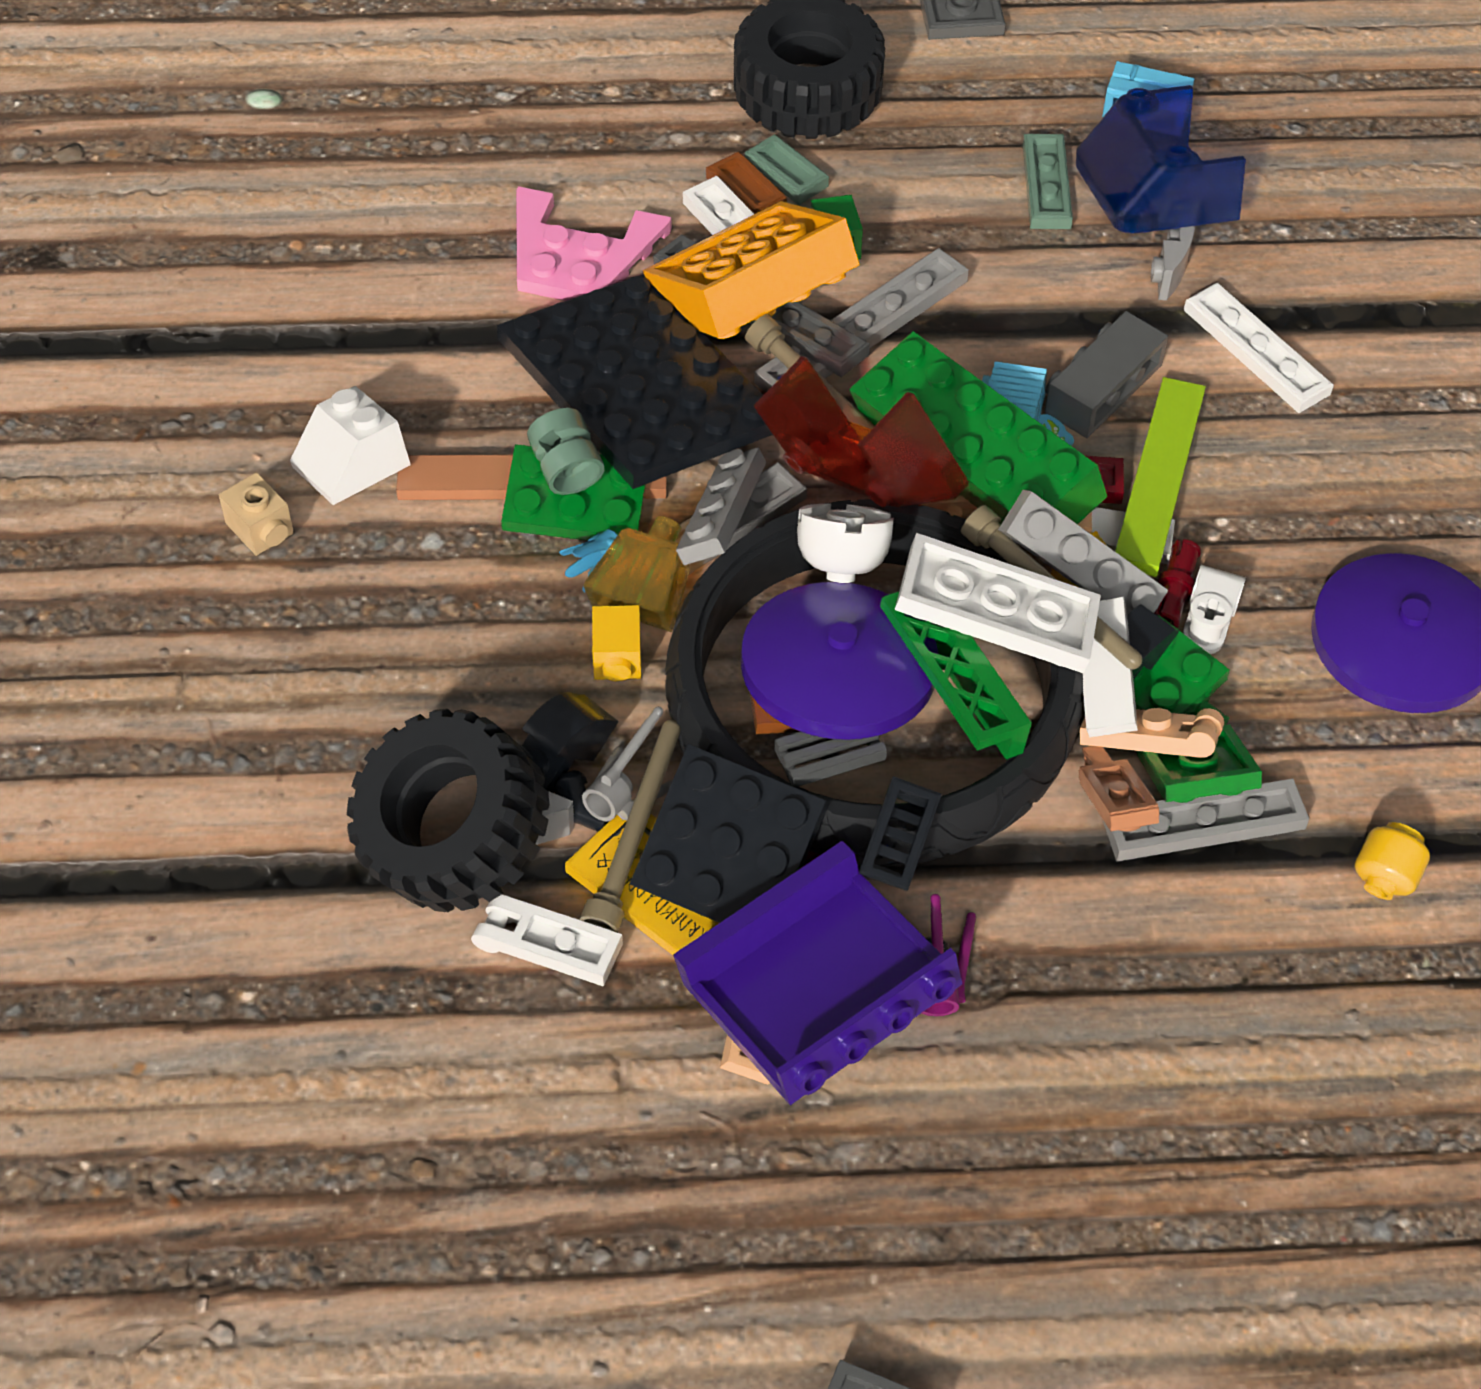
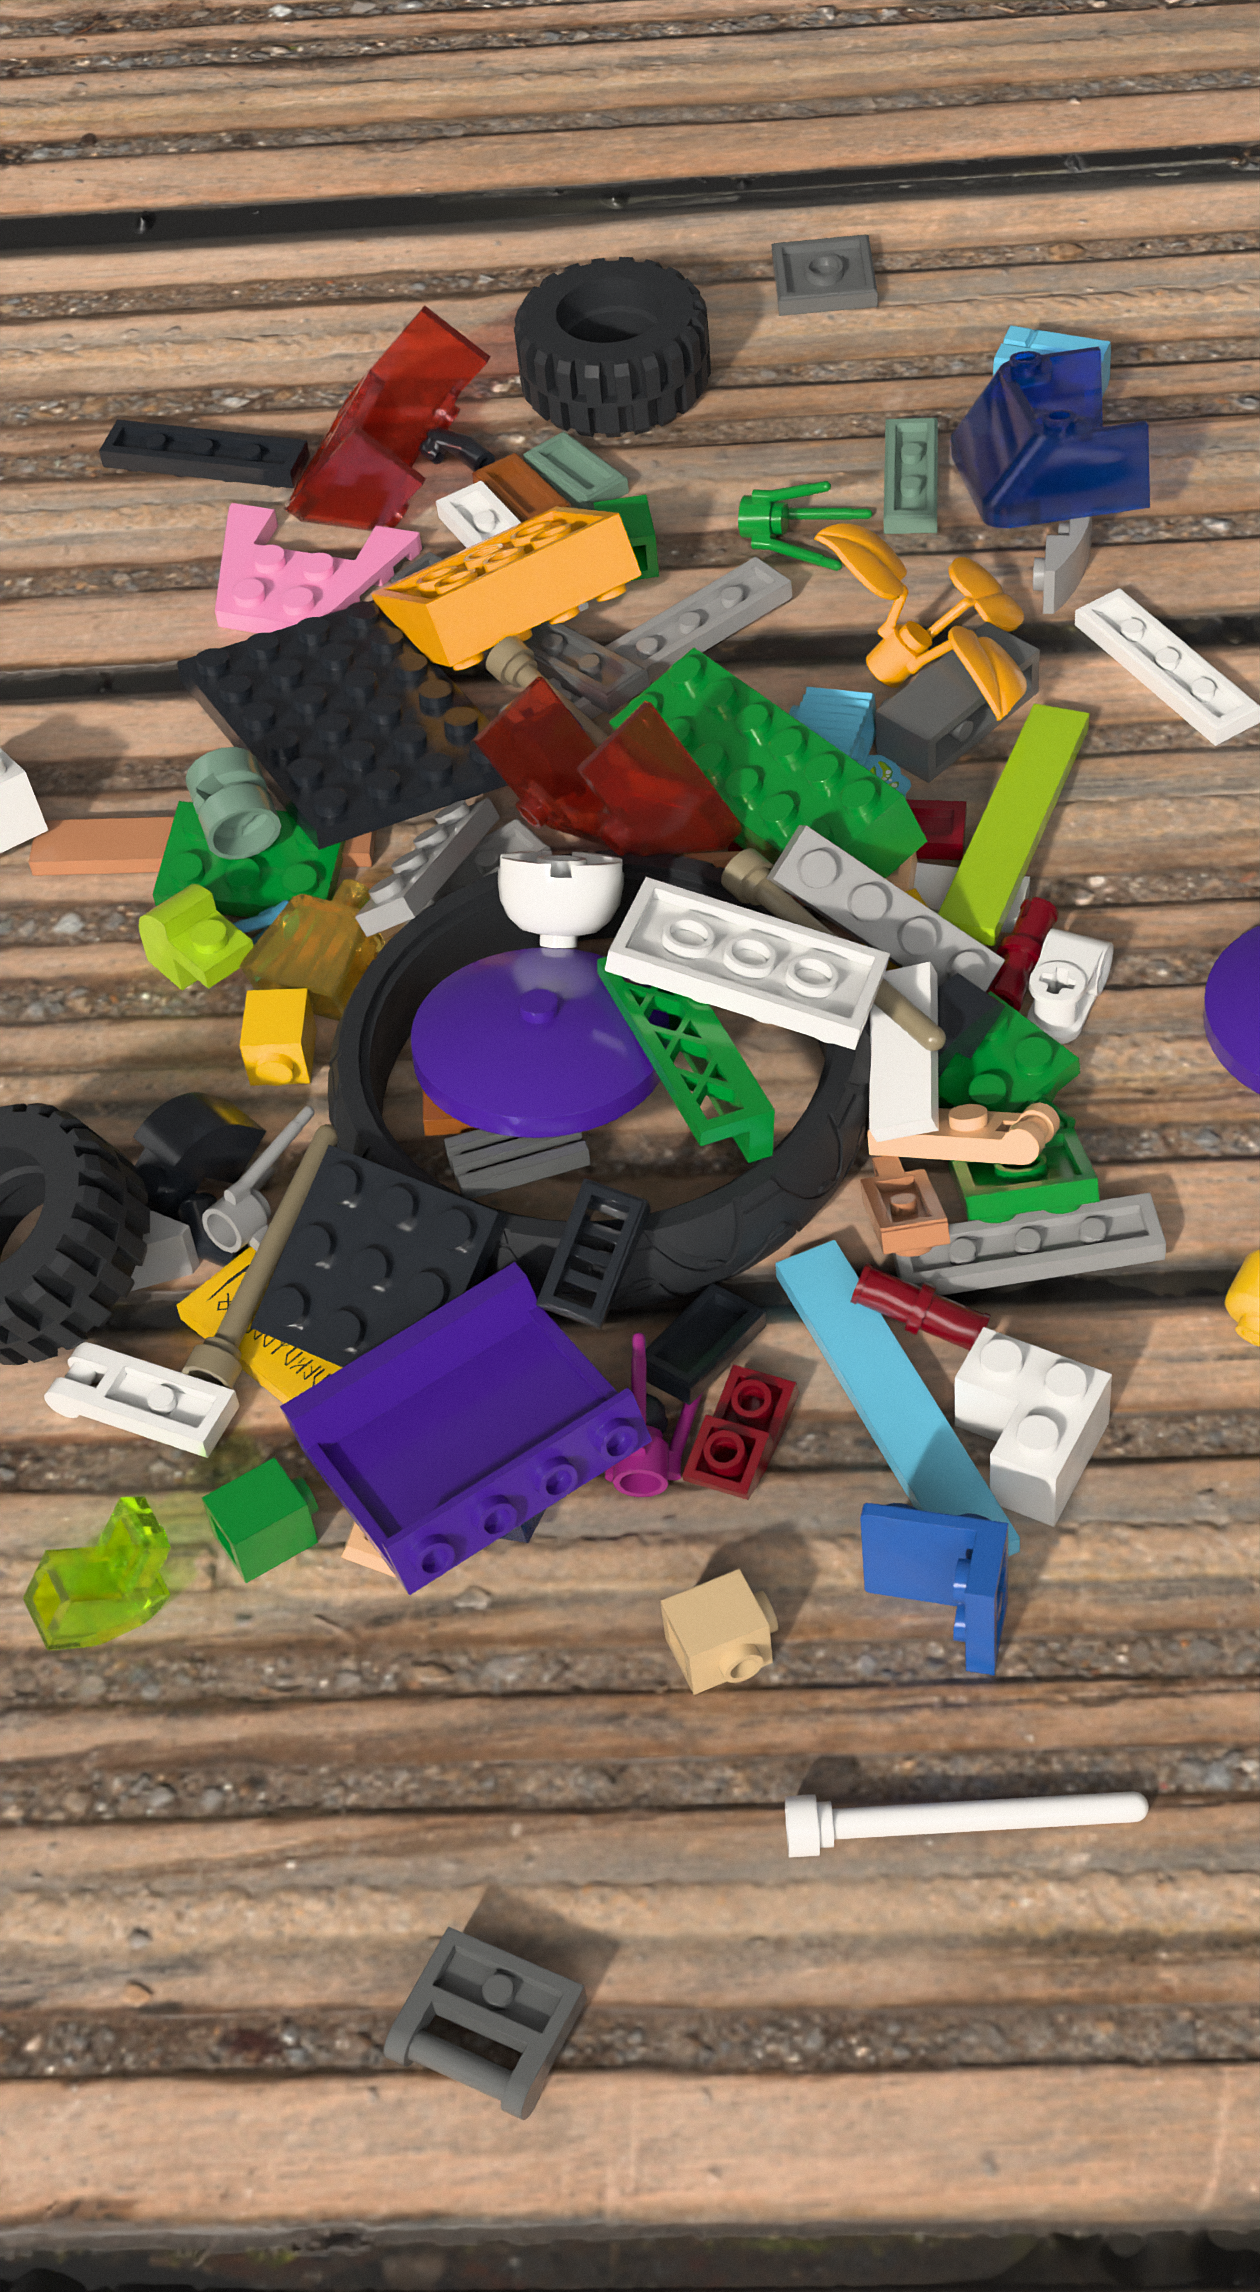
camera: 10 degrees right, 5 degrees down
none -> clear neon green brick [23,1496,171,1651]
none -> black plate [99,419,310,488]
none -> lime brick [139,884,256,990]
none -> green brick [201,1457,319,1583]
none -> clear red windscreen [284,305,491,531]
none -> black arm [419,427,495,472]
none -> black tile [646,1283,767,1405]
none -> tan brick [660,1569,778,1695]
none -> dark red slope [682,1364,800,1500]
none -> green plant [738,481,873,571]
none -> medium azure tile [775,1240,1020,1557]
none -> white piece [785,1791,1149,1858]
none -> light orange plant [813,523,1027,721]
none -> dark red pin [850,1263,991,1352]
none -> blue bracket [860,1503,1008,1675]
none -> white brick [955,1327,1112,1527]

